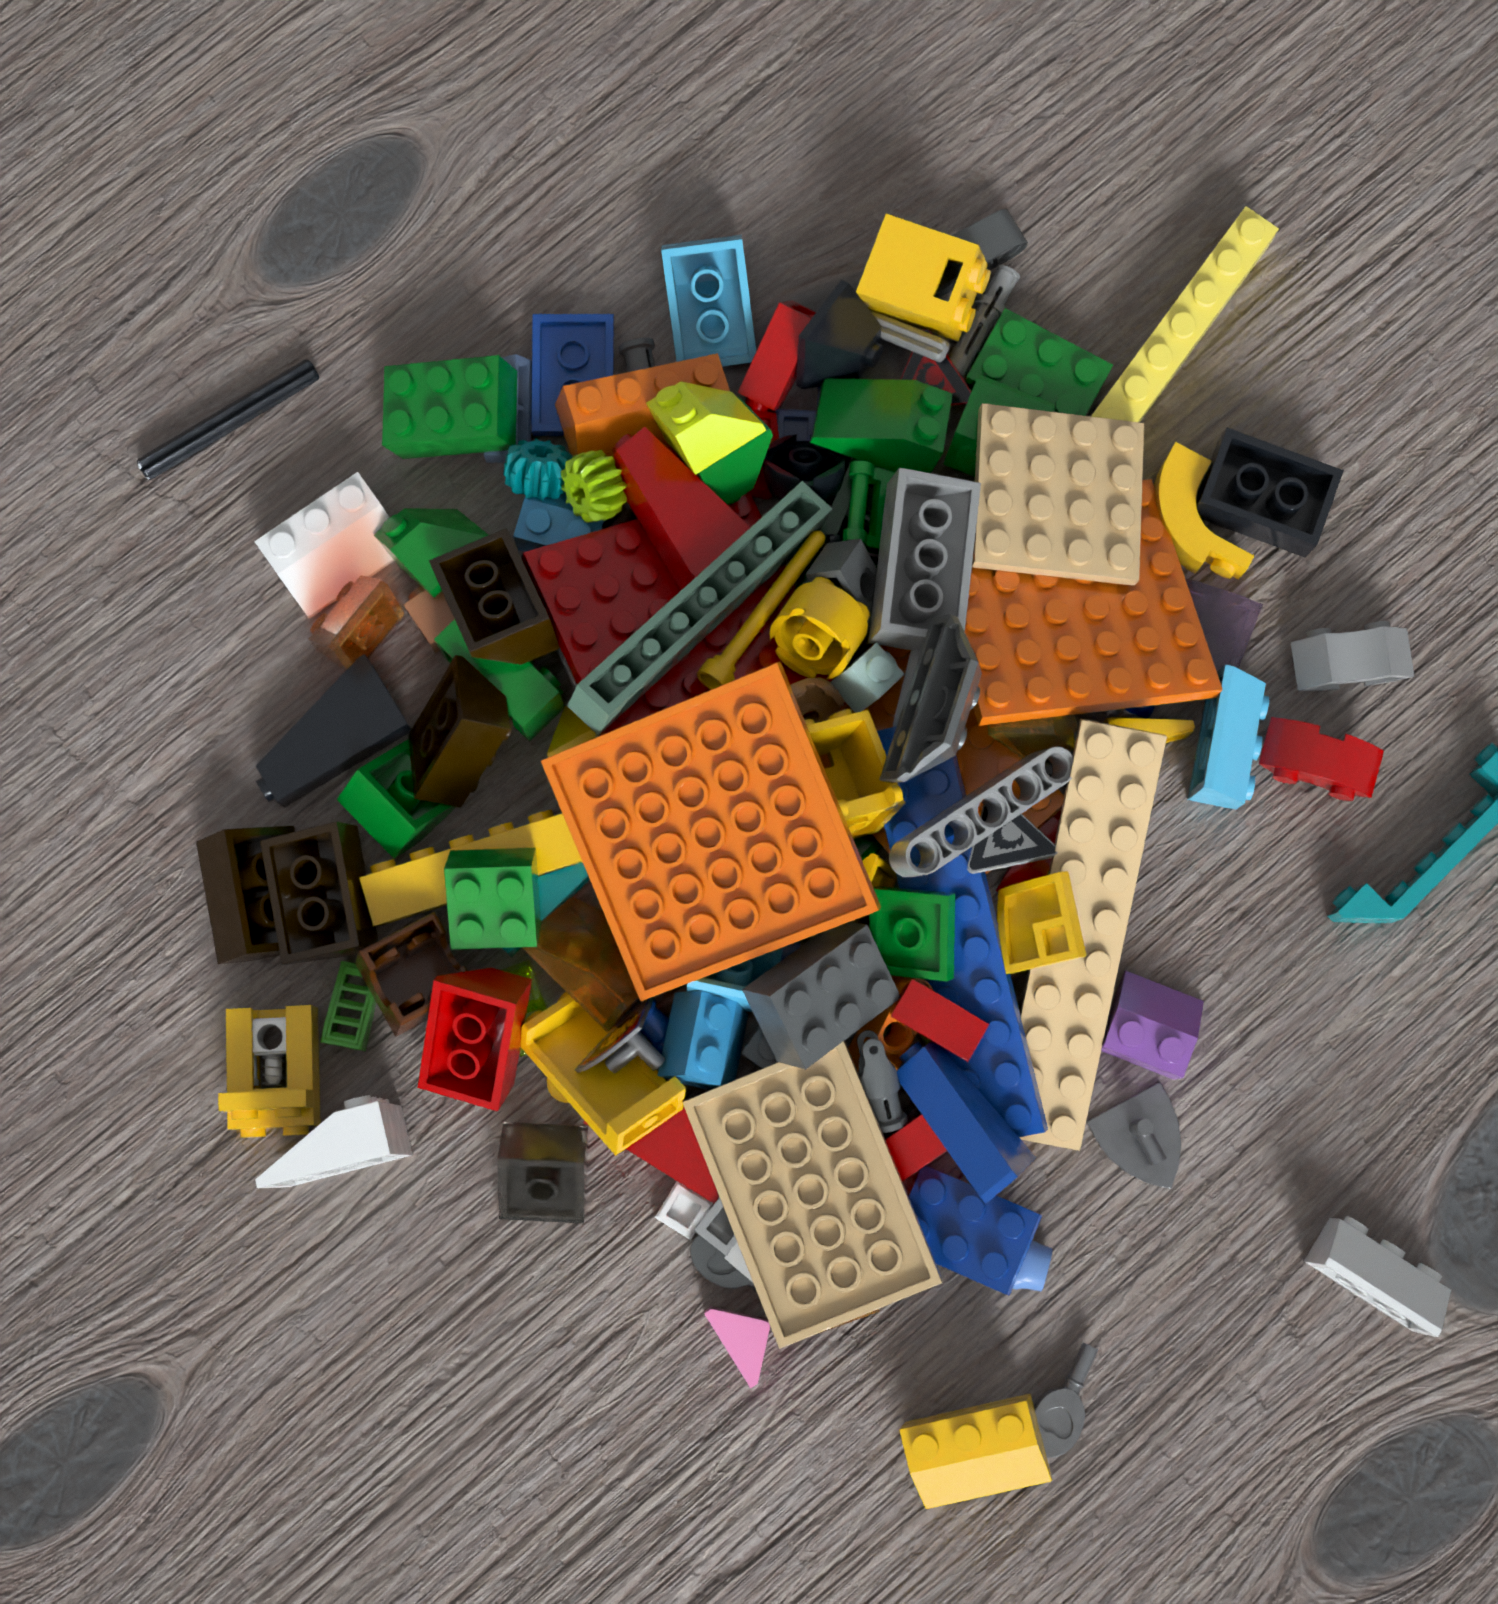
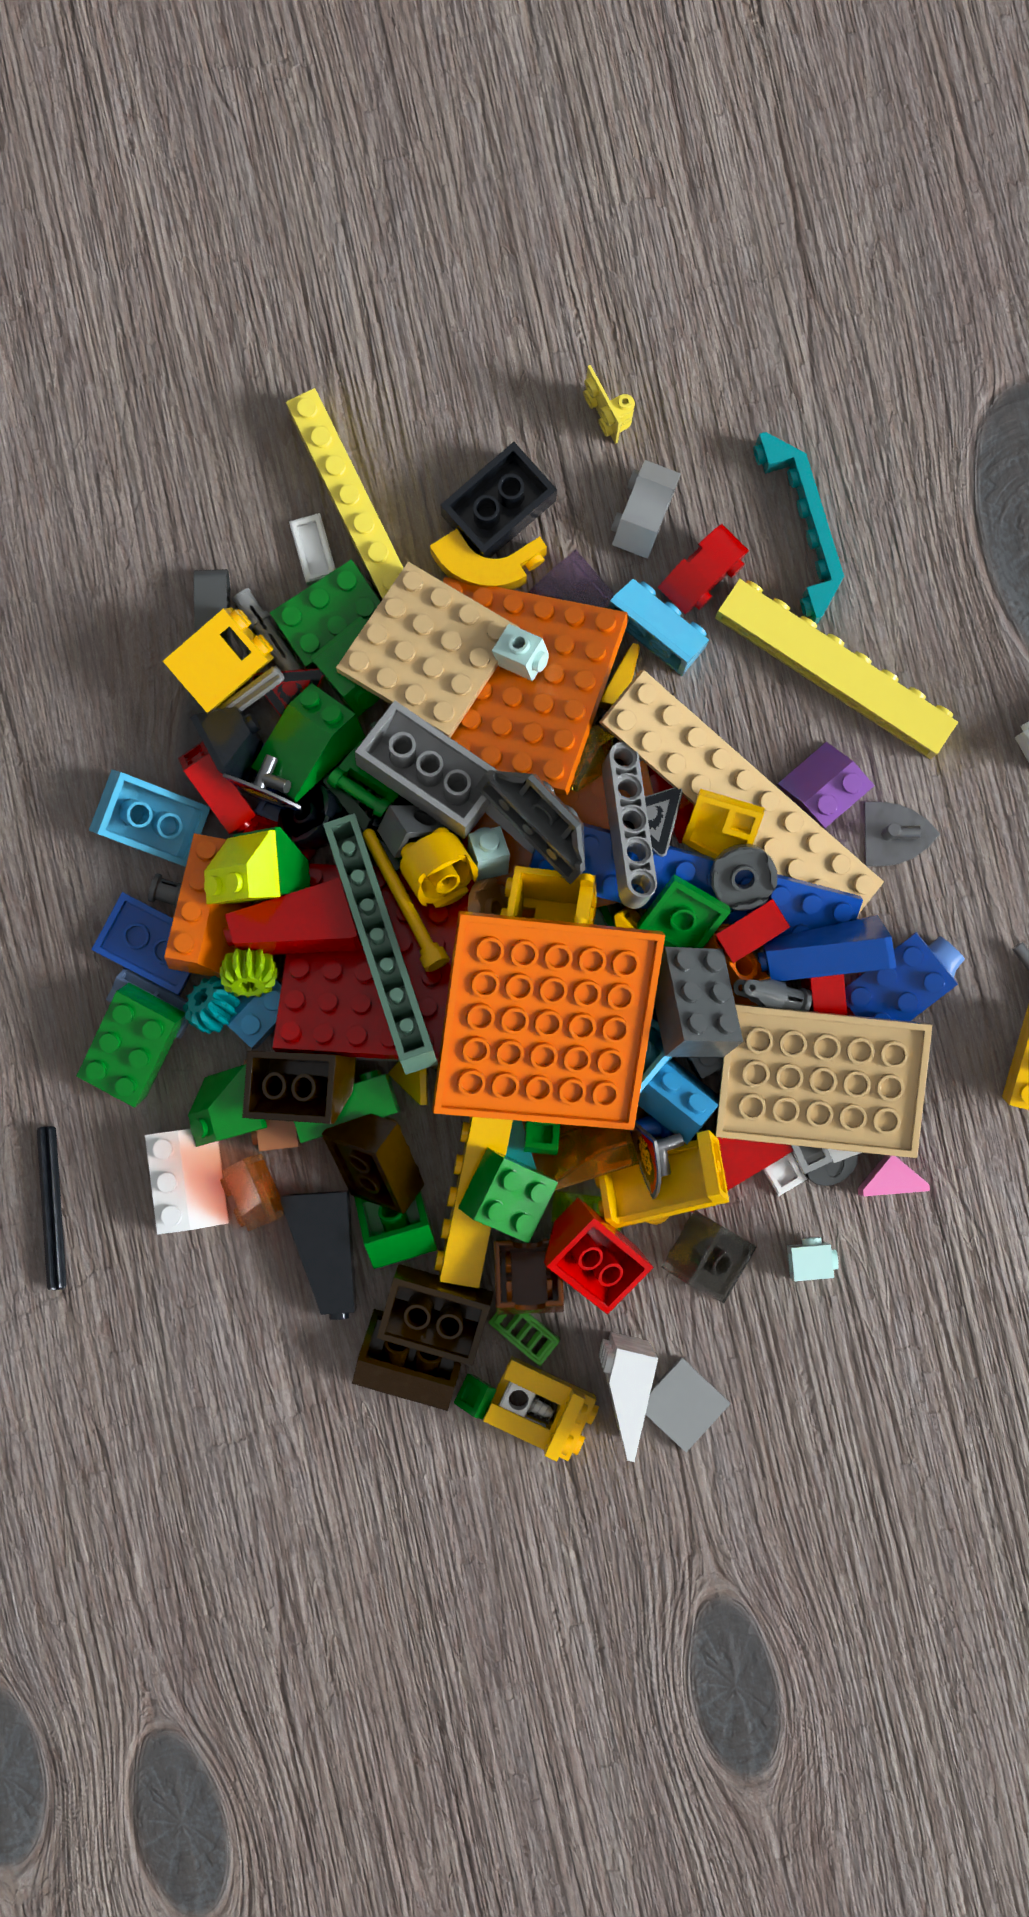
camera: 60 degrees left, 5 degrees up
none -> flat silver shield [223,754,302,810]
none -> white tile [289,513,336,585]
none -> green plate [454,1373,497,1420]
none -> light aqua brick [492,624,549,681]
none -> green plate [523,1121,560,1155]
none -> light yellow hinge [583,365,635,444]
none -> light grey tile [645,1357,731,1452]
none -> dark grey tile [710,844,777,911]
none -> light yellow brick [715,579,958,760]
none -> light aqua brick [787,1237,838,1281]

